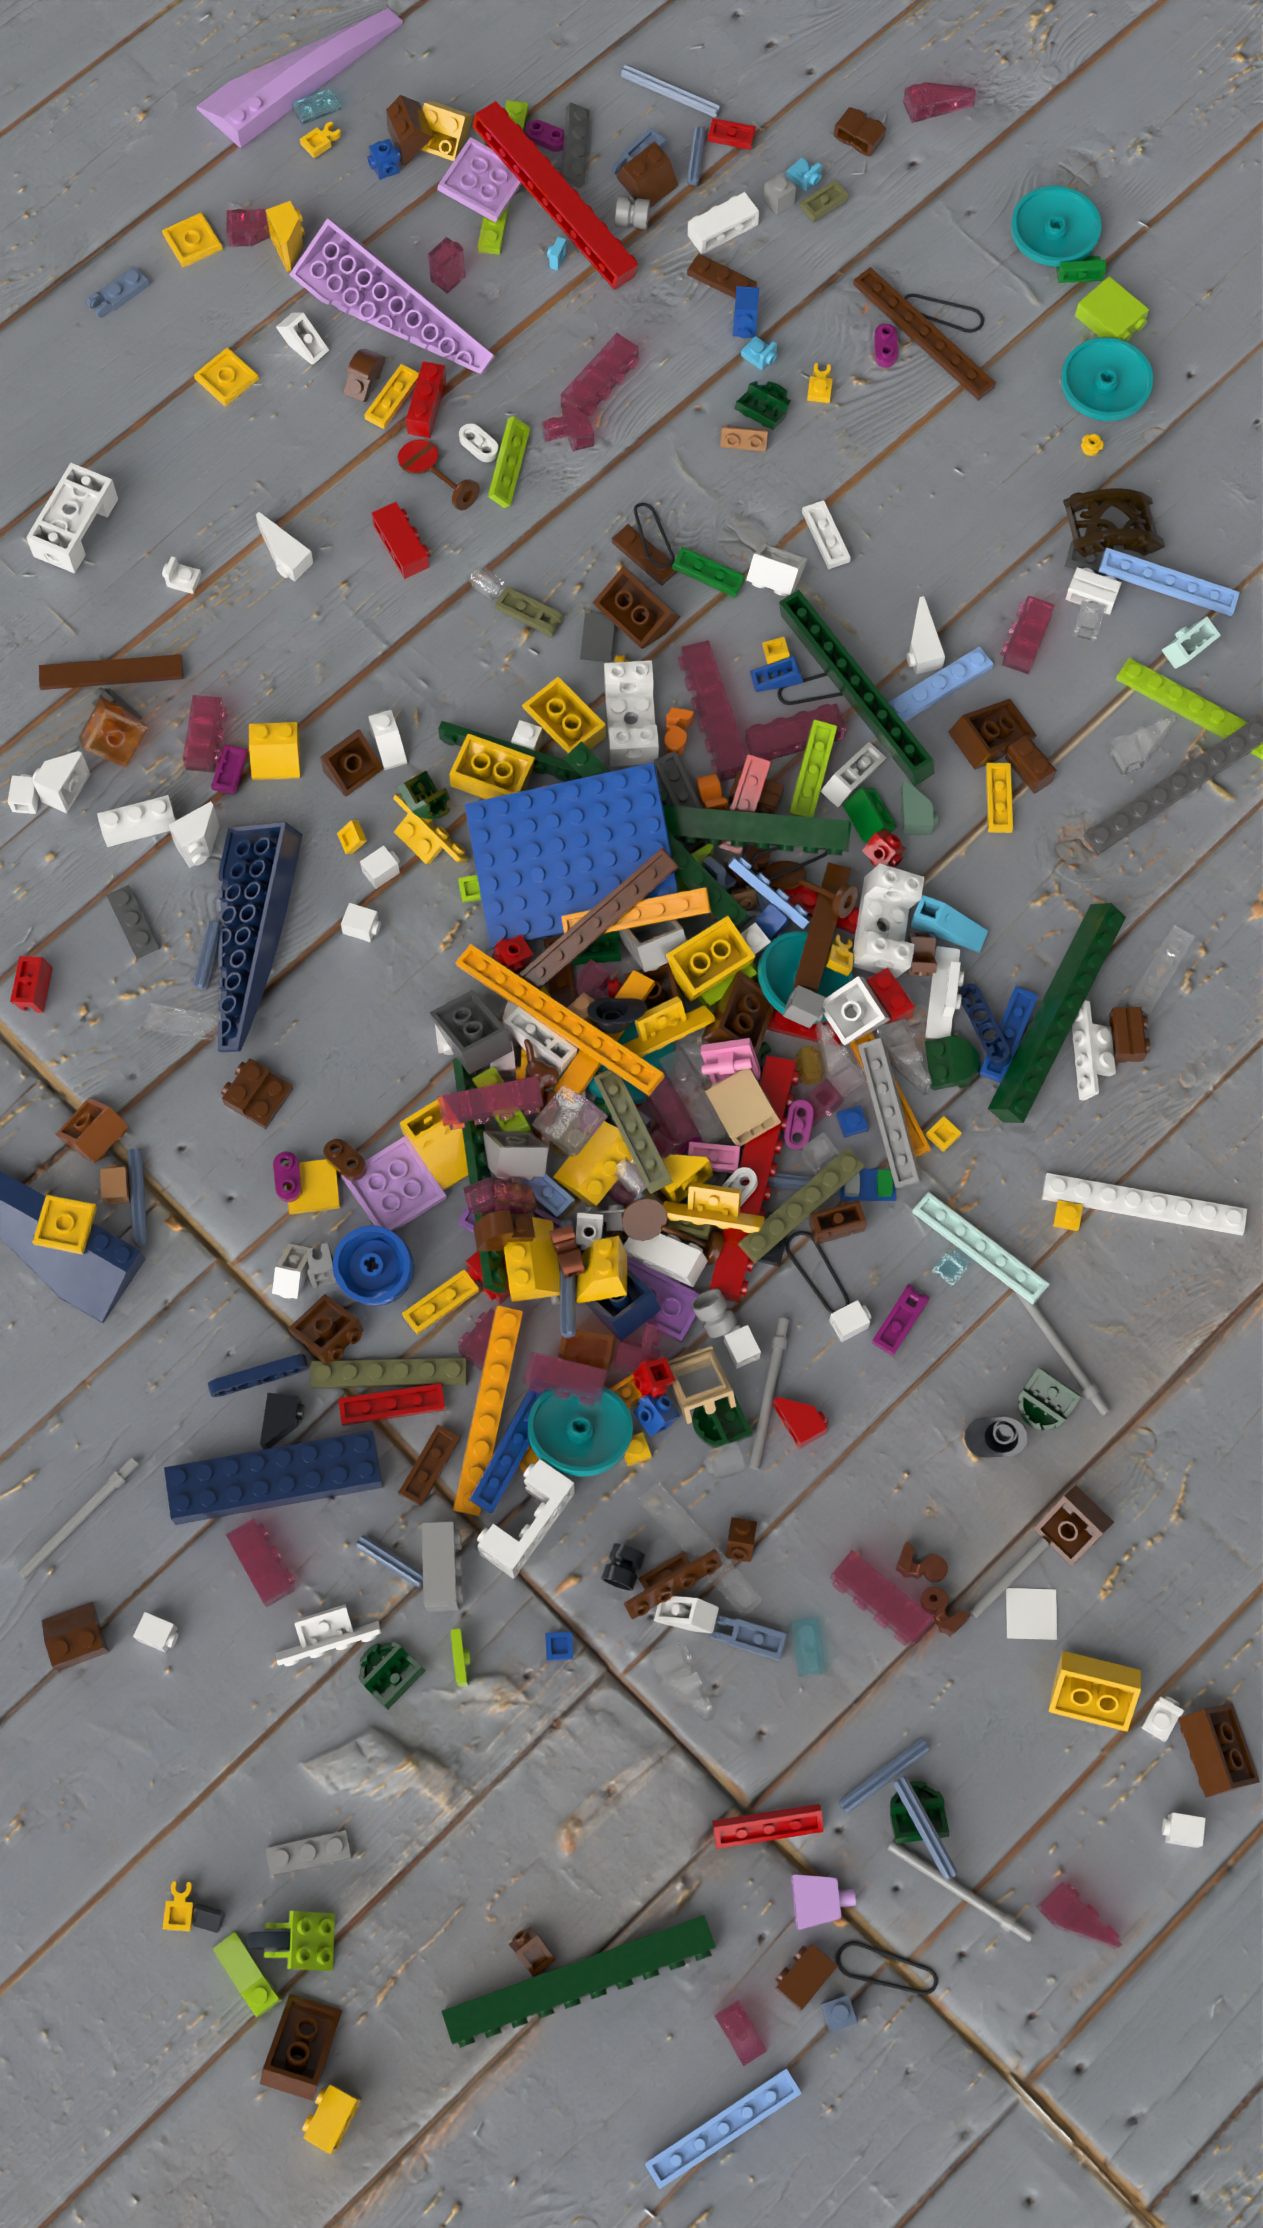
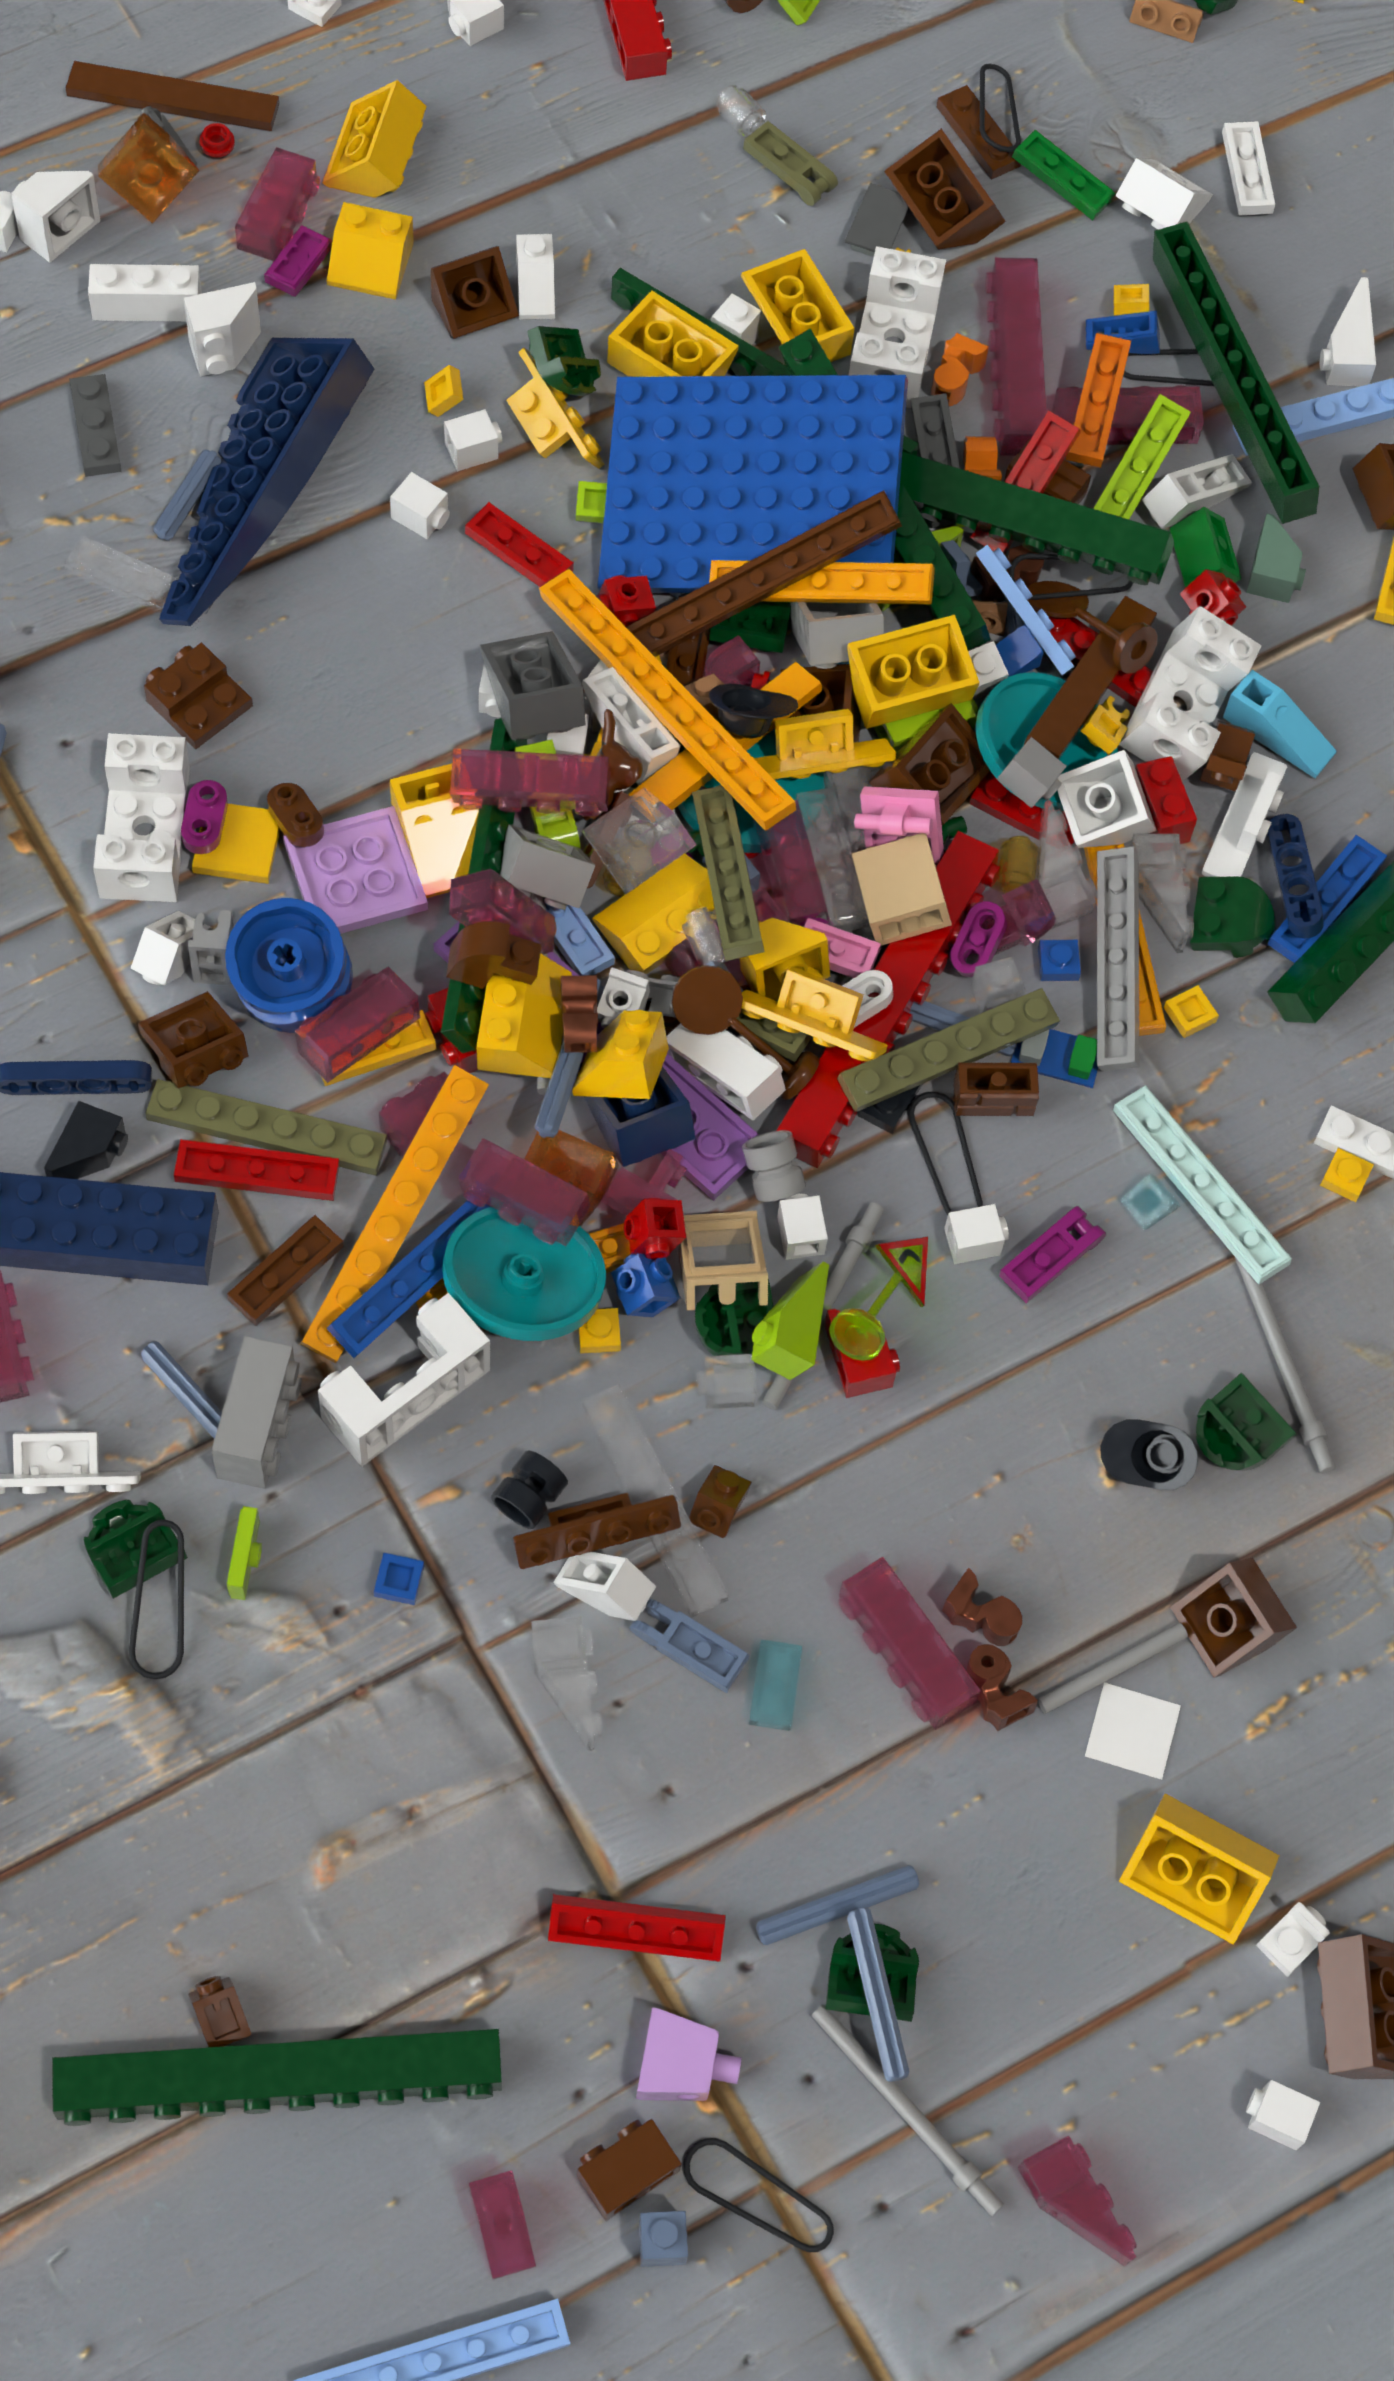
camera: 10 degrees right, 5 degrees down
none -> white plate [93,733,190,902]
none -> black piece [129,1519,184,1680]
none -> red plate [199,123,235,158]
none -> clear pink brick [295,966,420,1083]
none -> yellow slope [322,80,427,198]
none -> red plate [465,502,574,587]
none -> lime slope [751,1261,829,1380]
none -> clear neon green piece [829,1237,928,1361]
none -> orange plate [1065,333,1131,468]

